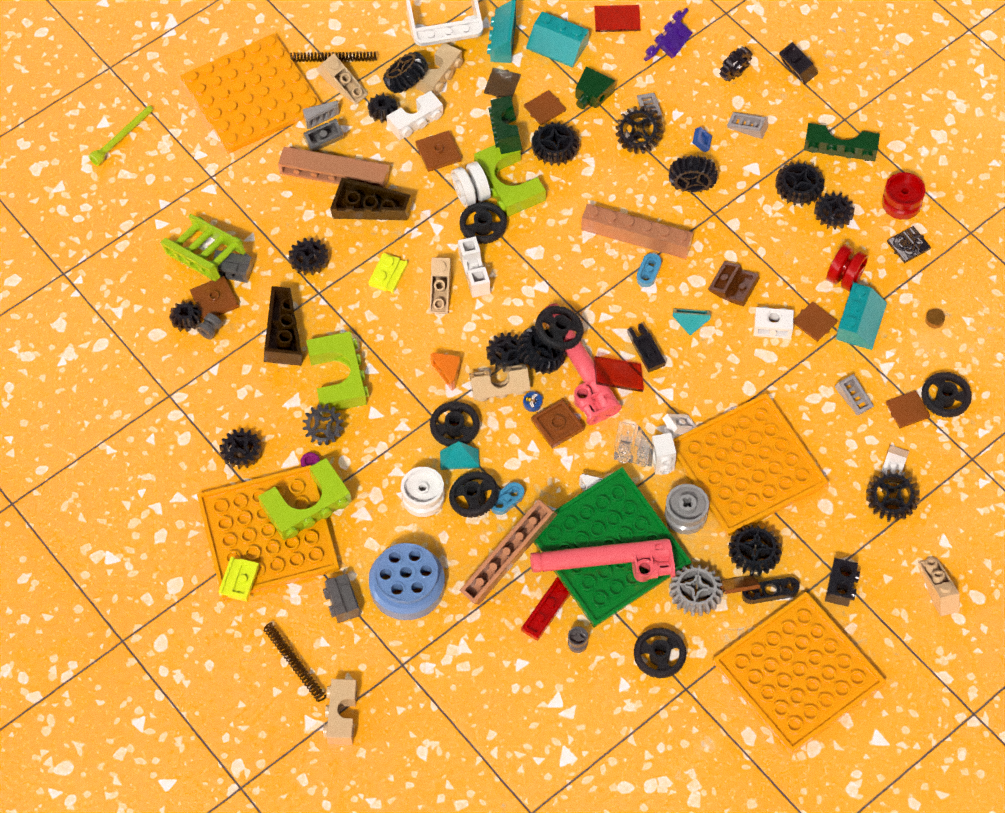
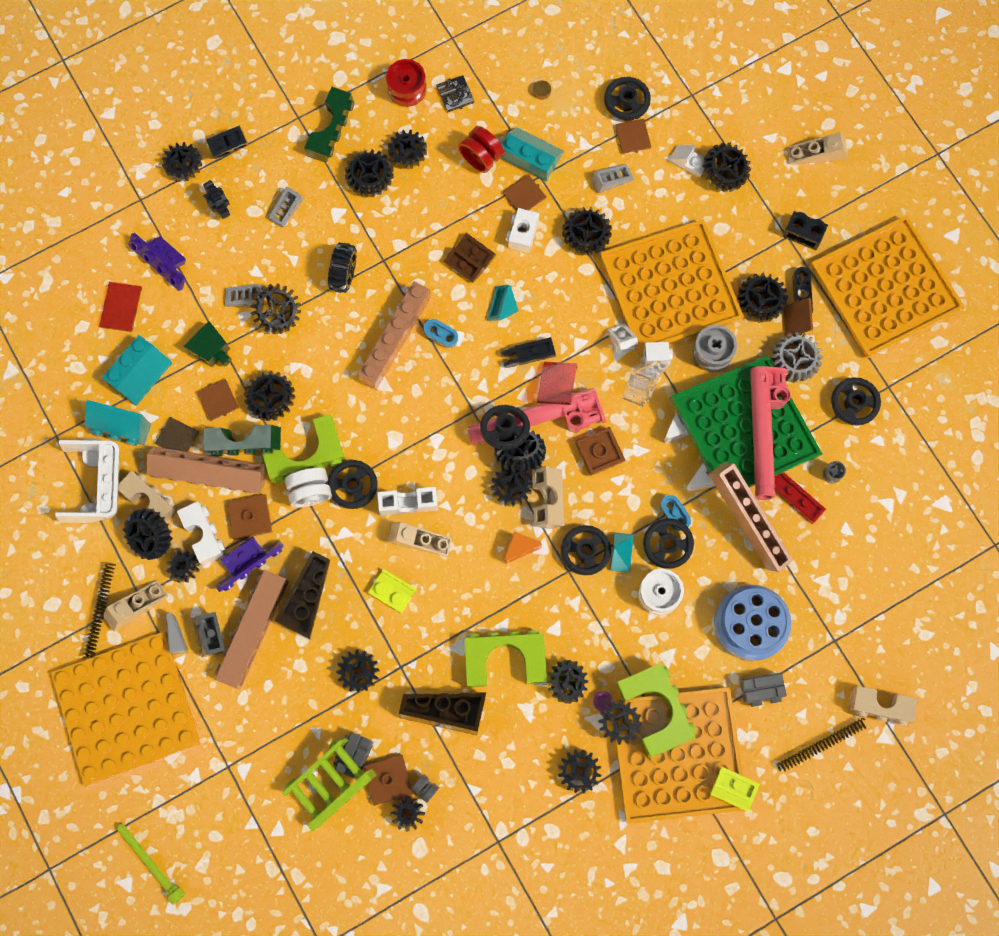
camera: 80 degrees left, 15 degrees up
blue tile [523,392,542,412] -> none
blue plate [692,127,712,152] -> none
none -> nougat brick [147,446,266,494]
none -> black gear [162,142,203,182]
none -> dark purple bracket [216,536,284,592]
none -> black gear [562,206,612,256]
none -> black gear [598,700,642,745]

